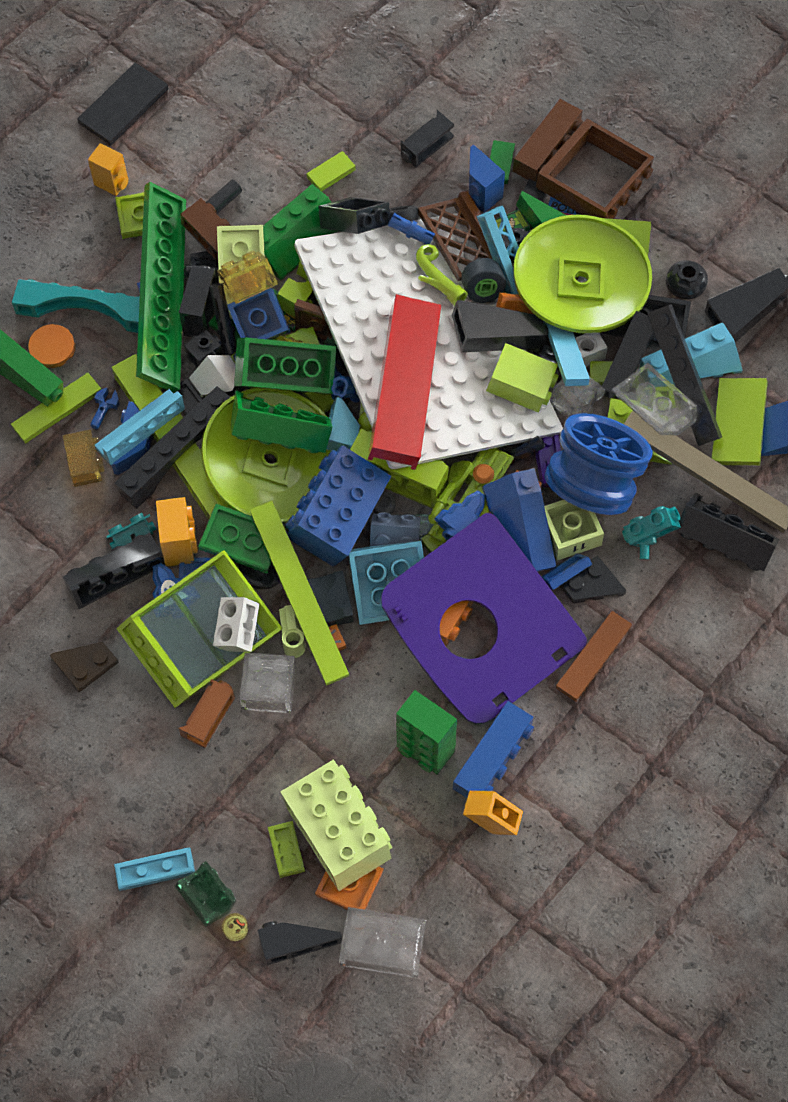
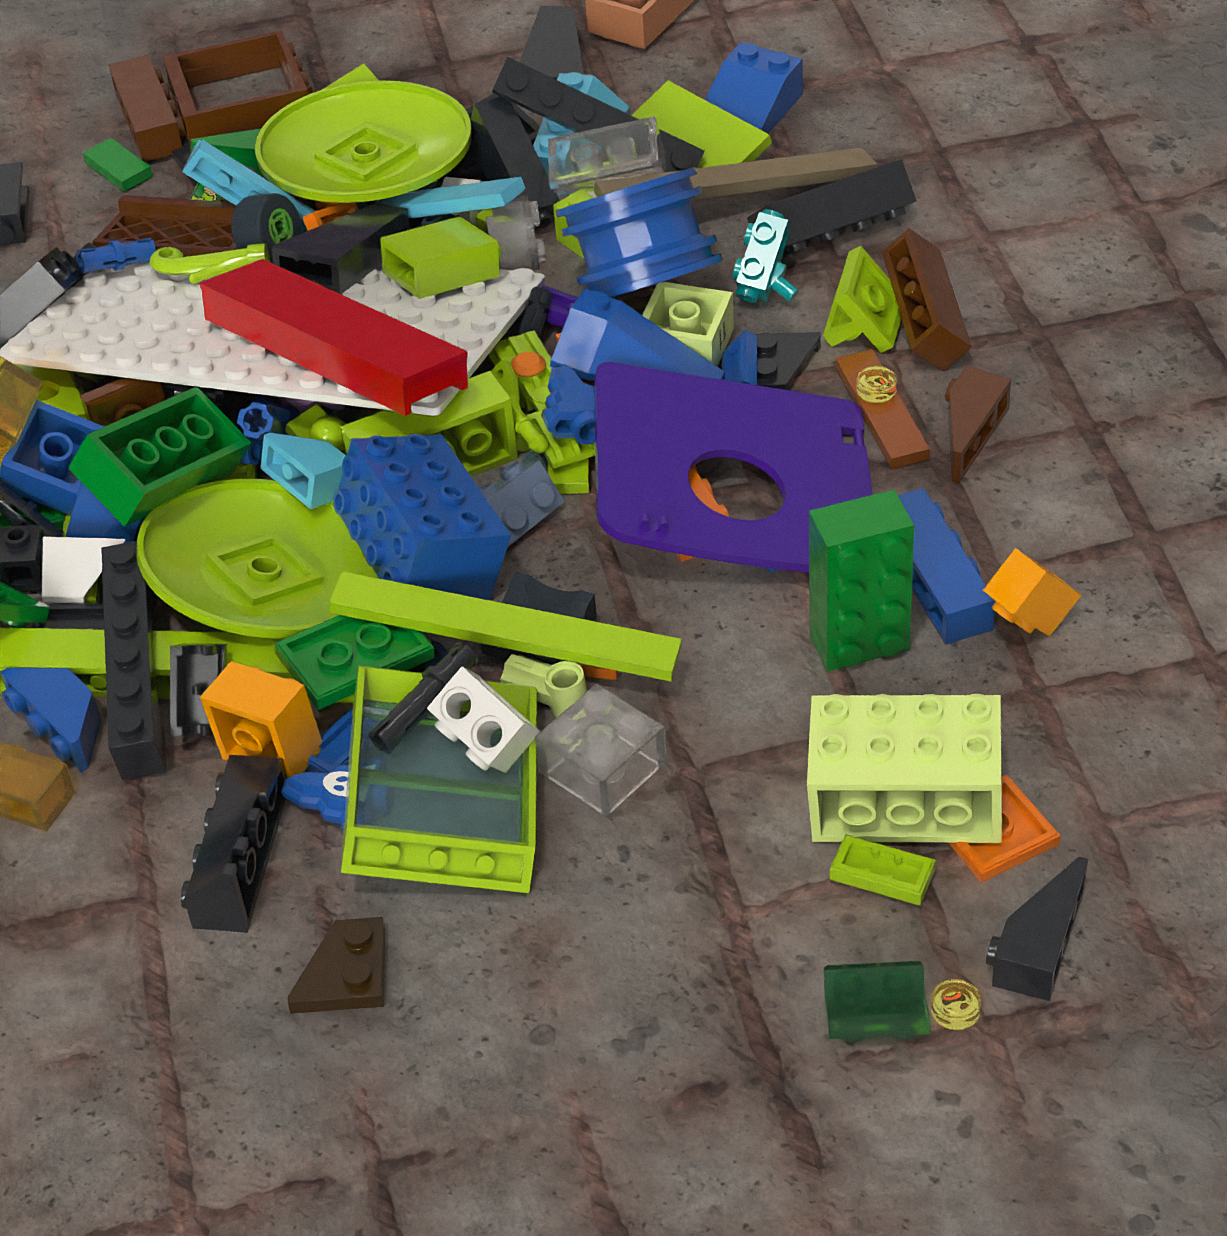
camera: 50 degrees left, 20 degrees down
medium azure fence [94,389,185,465] -> none
teal hinge [105,513,157,549] -> none
medium azure tile [114,847,196,891] -> none
dark orange window [178,679,235,748] -> none
green wedge [231,391,332,454] -> none
clear brick [339,907,426,978] -> none
medium azure slope [348,541,424,625] -> none
blue slope [469,144,505,213] -> none
black piece [666,260,708,299] -> none
none -> black hinge [170,643,227,736]
none -> black pin [369,642,478,754]
none -> lime bracket [823,246,901,353]
none -> clear yellow tile [856,366,897,403]
none -> reddish brown brick [882,228,972,371]
none -> reddish brown slope [945,365,1011,483]

